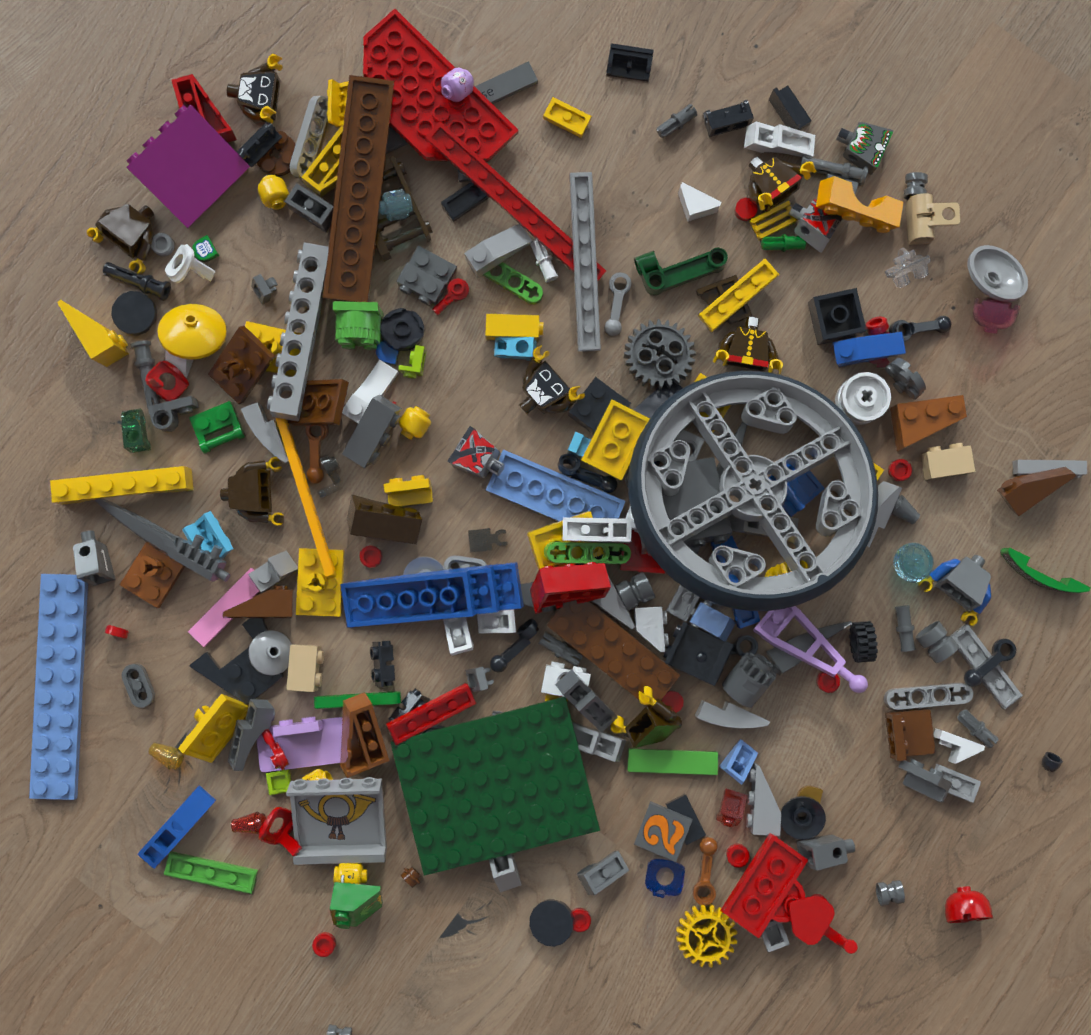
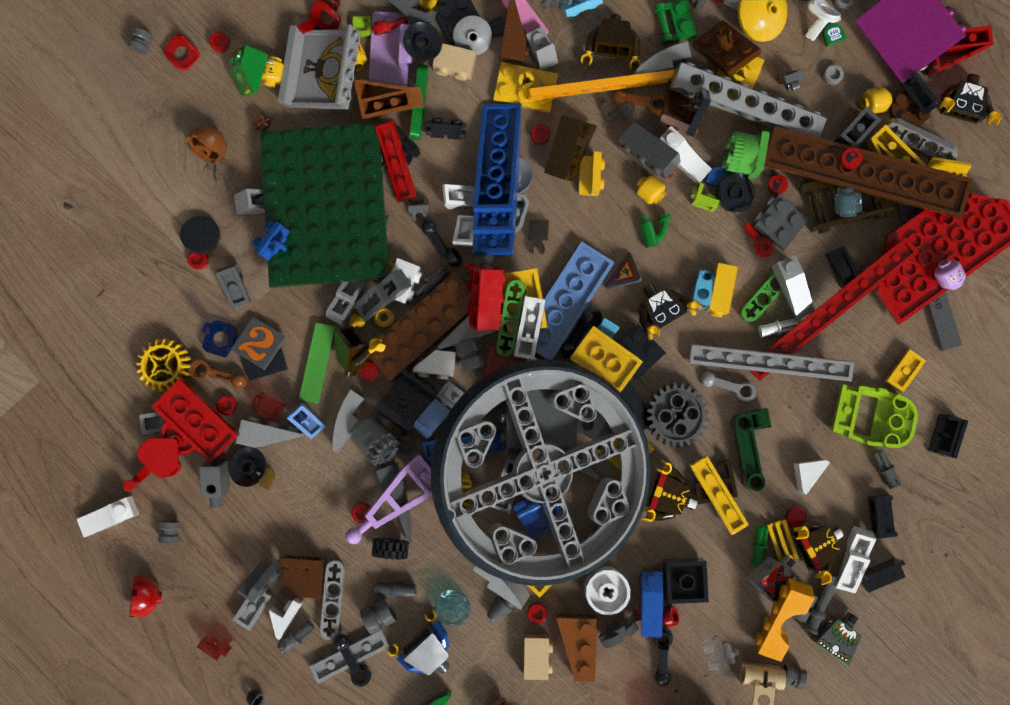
camera: 100 degrees right, 0 degrees up
torso [447,426,505,478] -> none
none -> white slope [77,496,139,537]
none -> red piece [163,34,200,71]
none -> dark orange cylinder [185,126,227,165]
none -> clear red bracket [197,636,233,661]
none -> blue hips [252,221,290,261]
none -> yellow plate [374,308,394,327]
none -> black dish [403,22,442,62]
none -> piece [605,253,642,290]
none -> green plant [639,213,672,249]
none -> black wing [686,88,711,137]
none -> red tile [767,175,788,195]
none -> light grey tile [822,64,844,86]
none -> lime slope [829,384,918,448]
none -> red tile [840,148,863,169]

